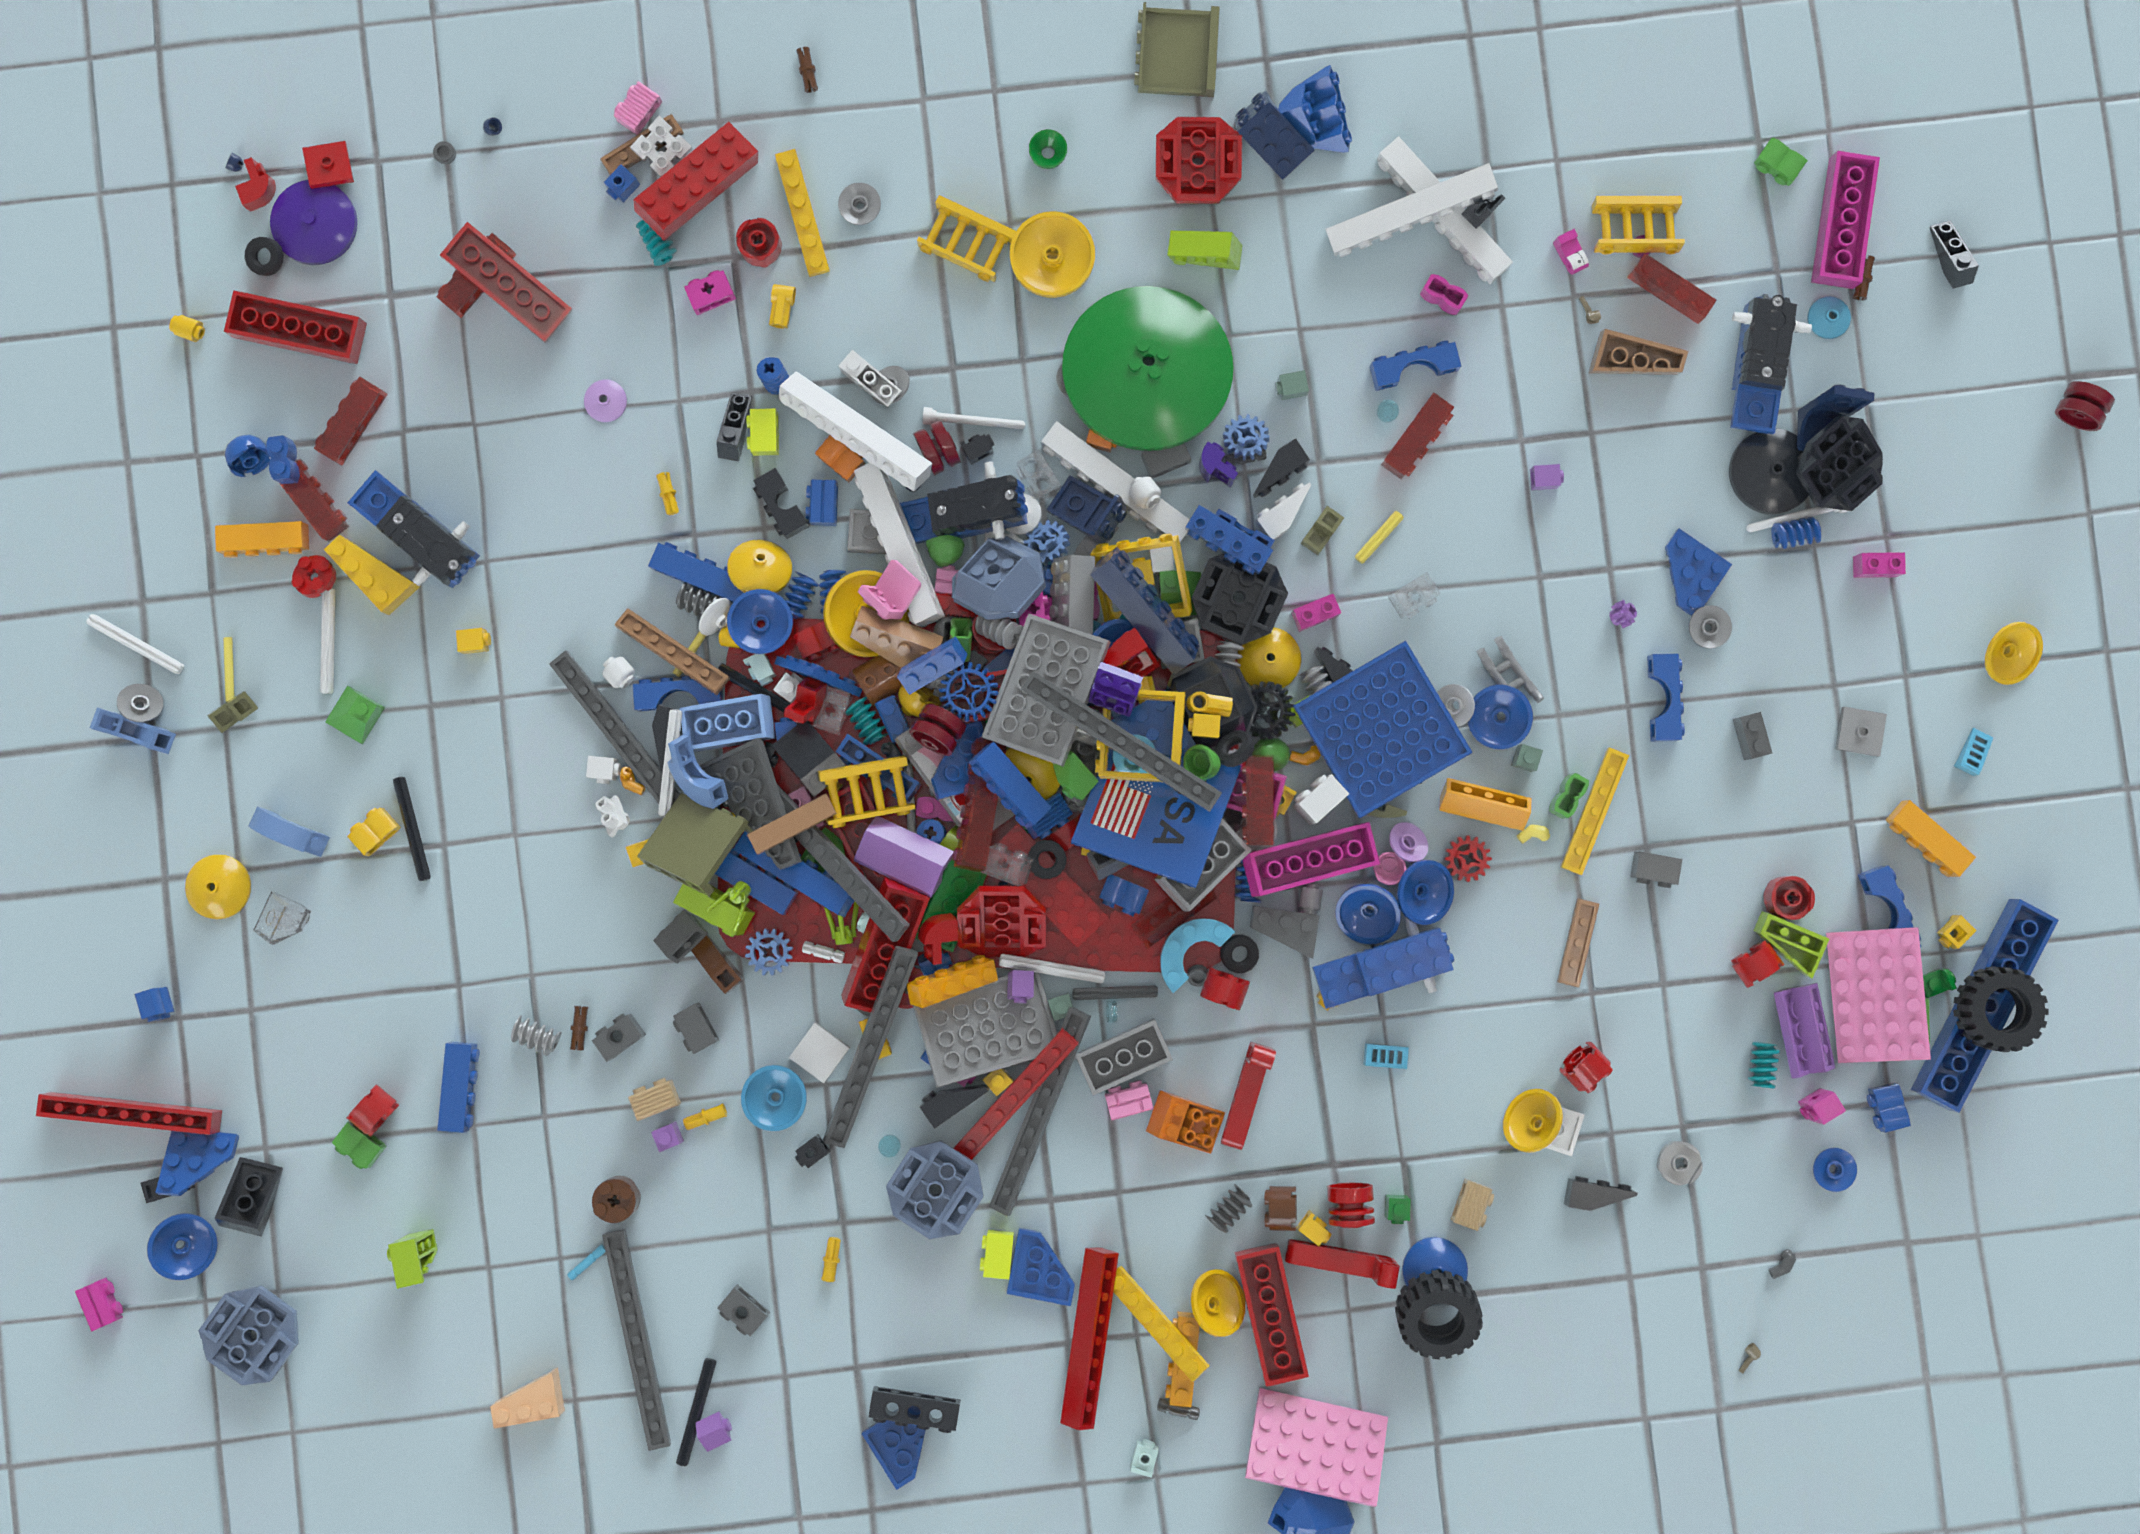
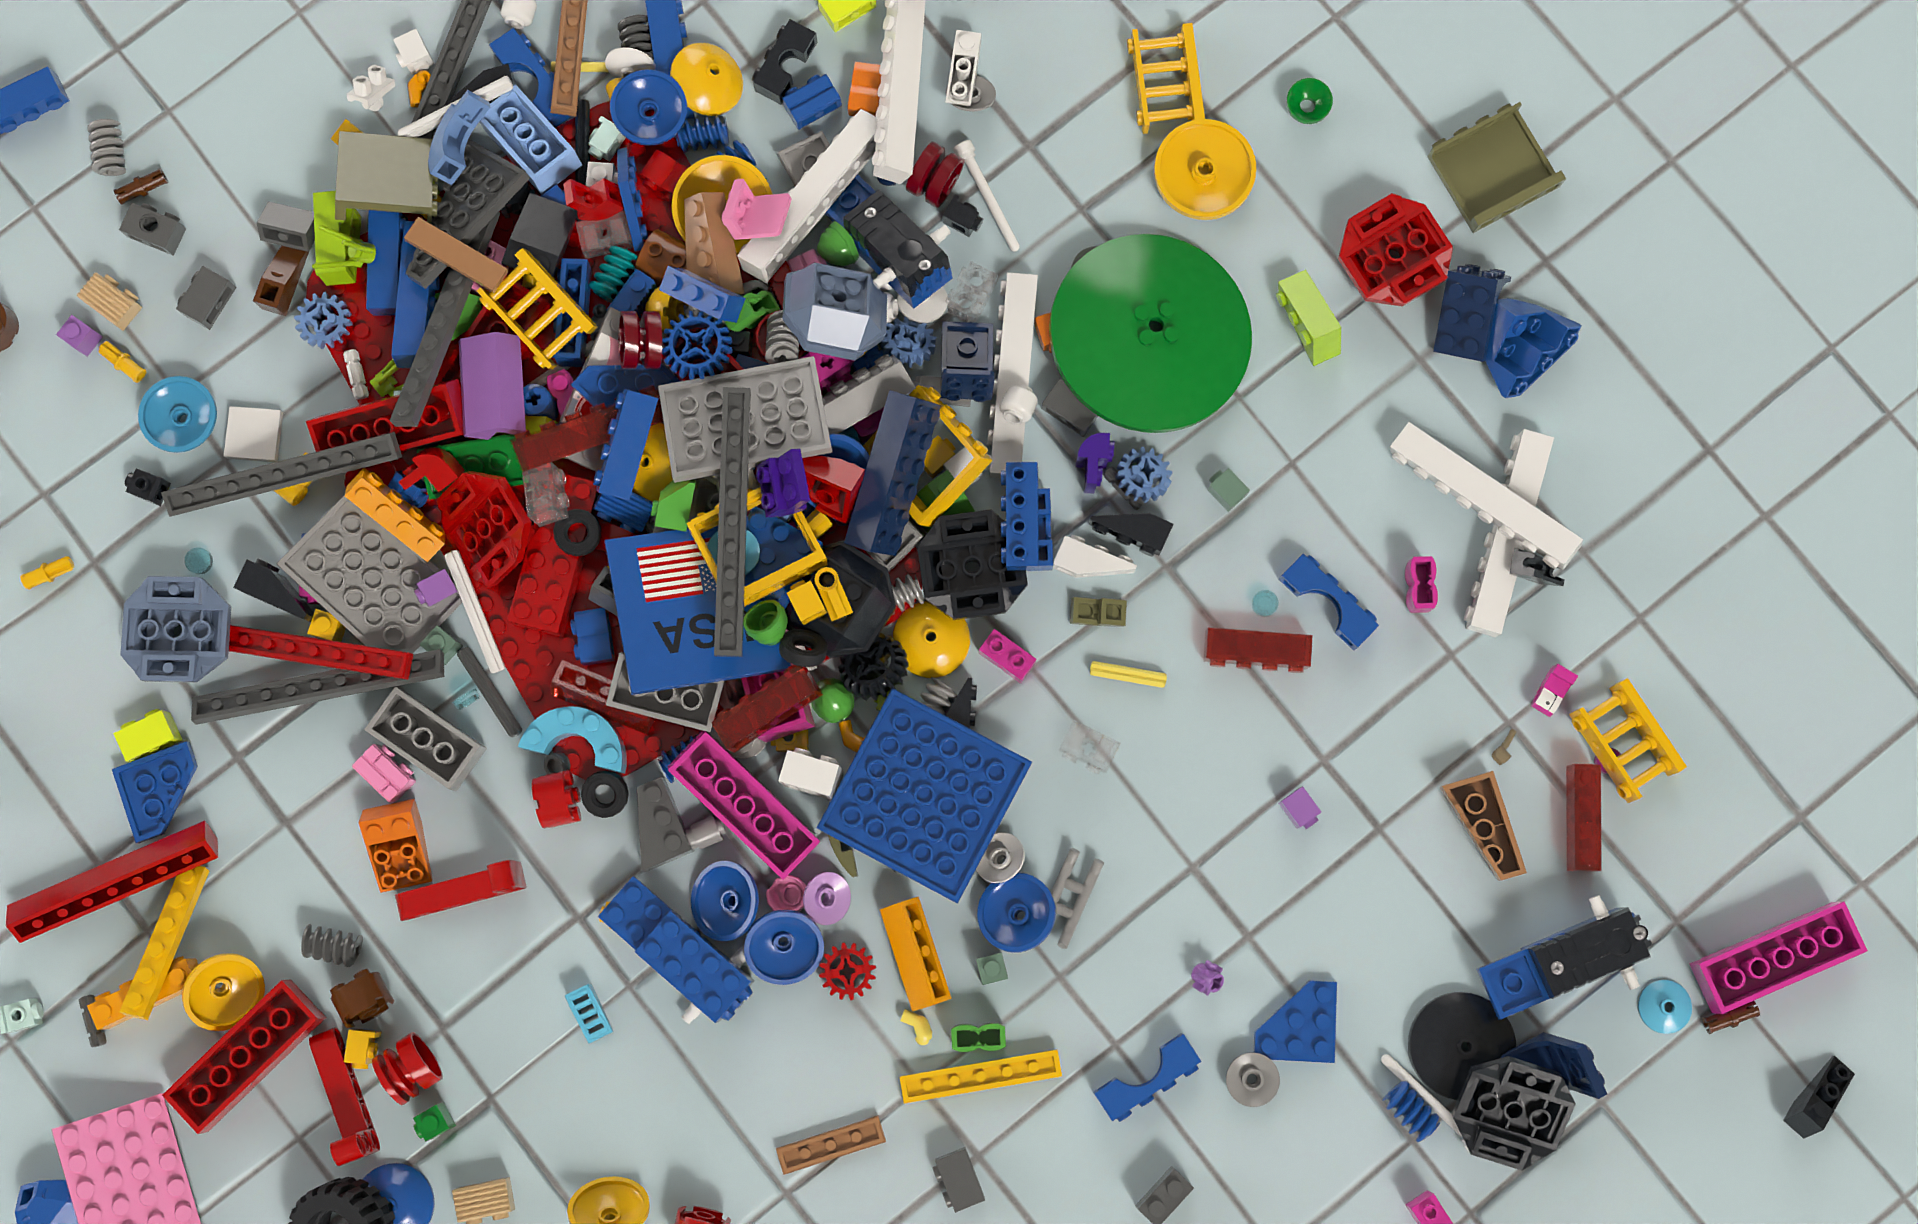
camera: 60 degrees right, 5 degrees down
bright green brick [1754,137,1808,186] -> none

